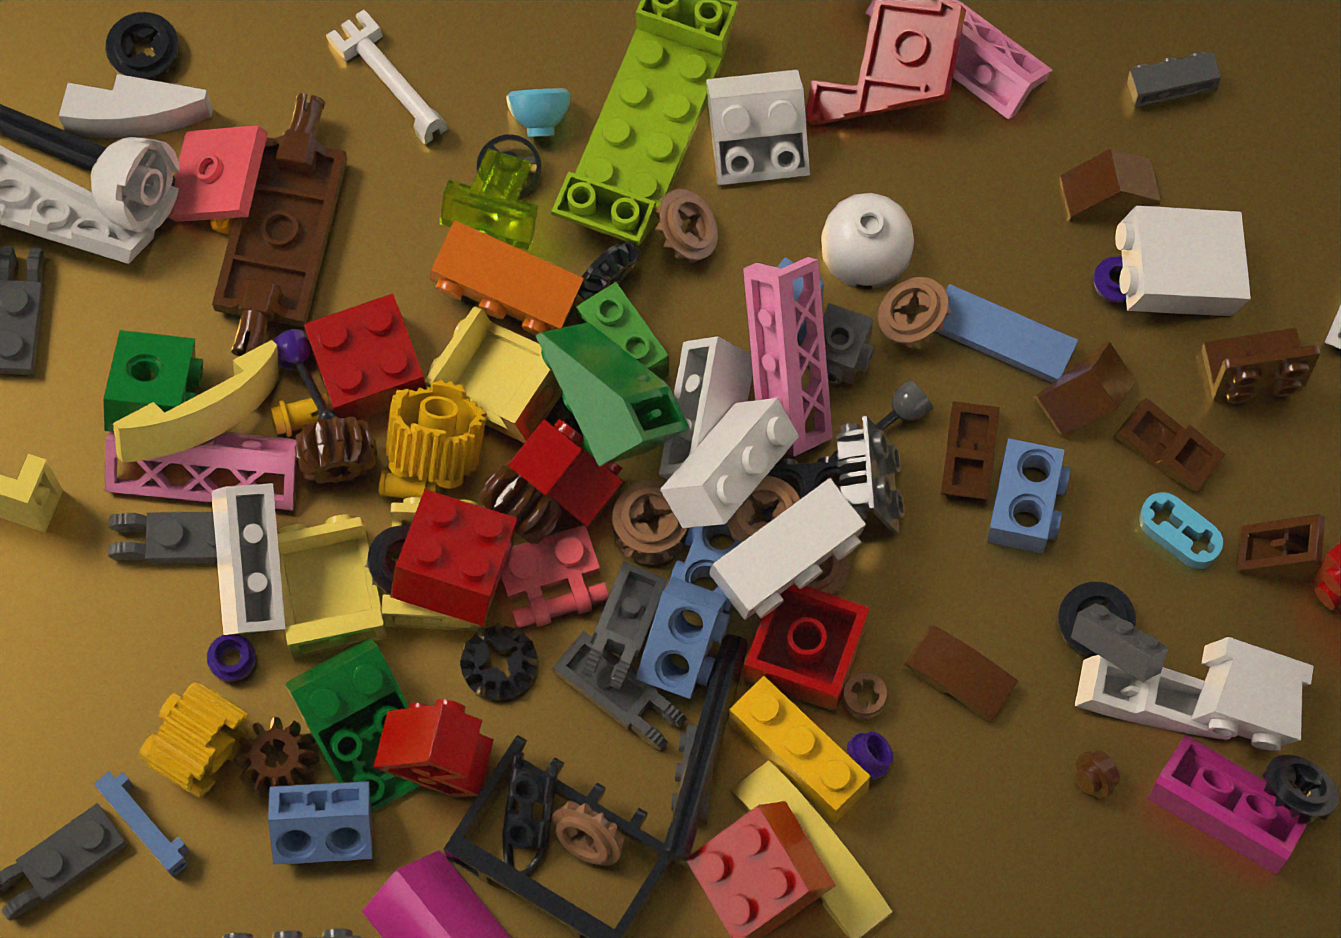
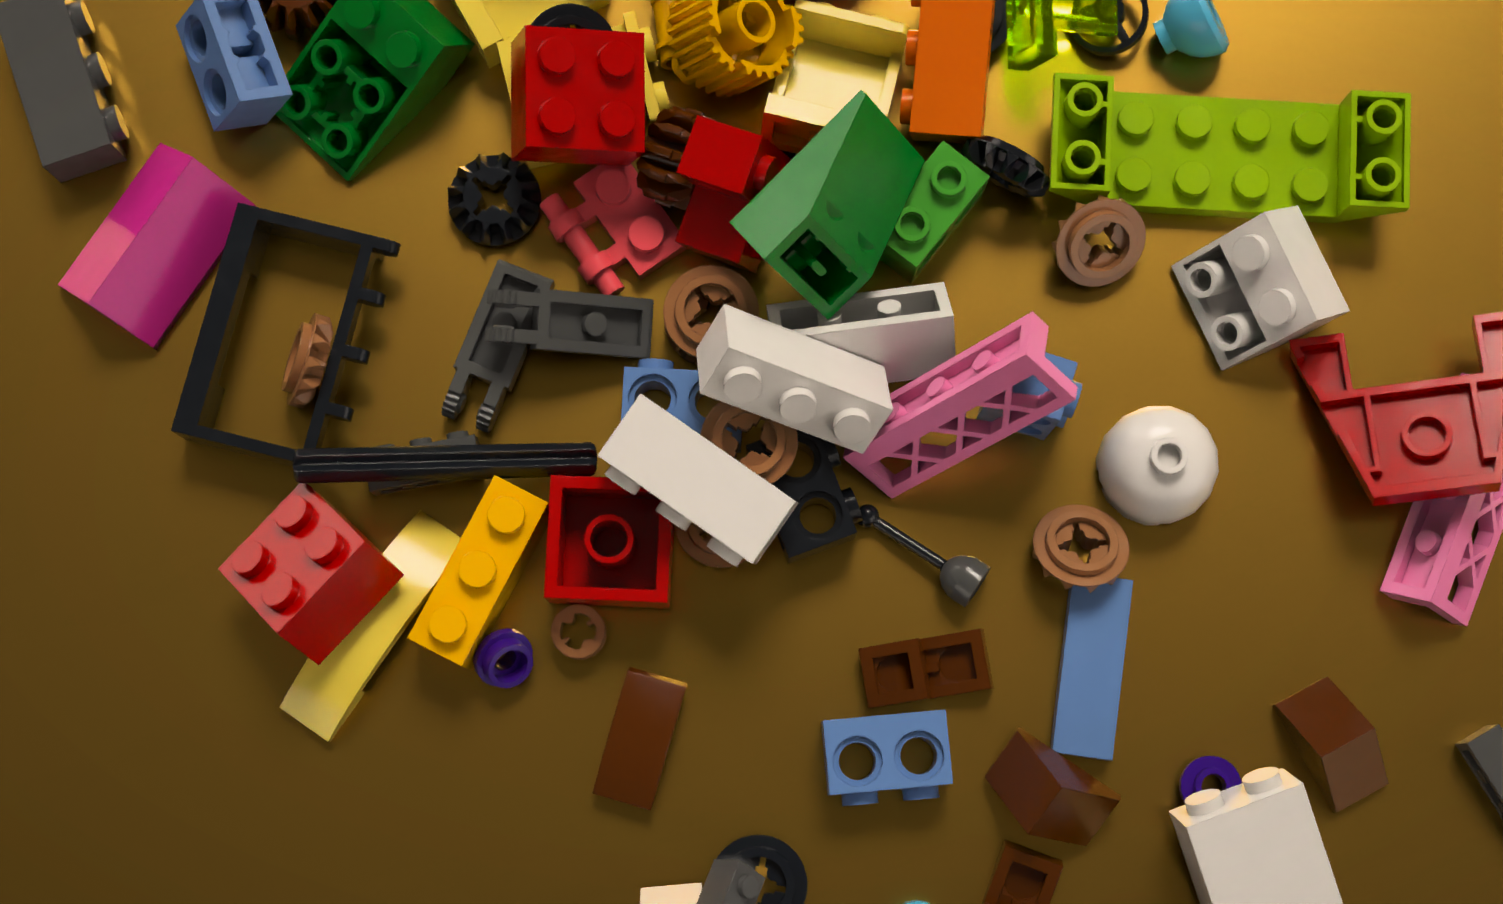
camera: 70 degrees right, 10 degrees up
red brick [374,699,494,798] -> none
black piece [502,751,559,876] -> none
medium blue brick [635,577,730,699] -> none
dark grey brick [808,303,875,385] -> none
dark grey hinge [836,416,904,535] -> none

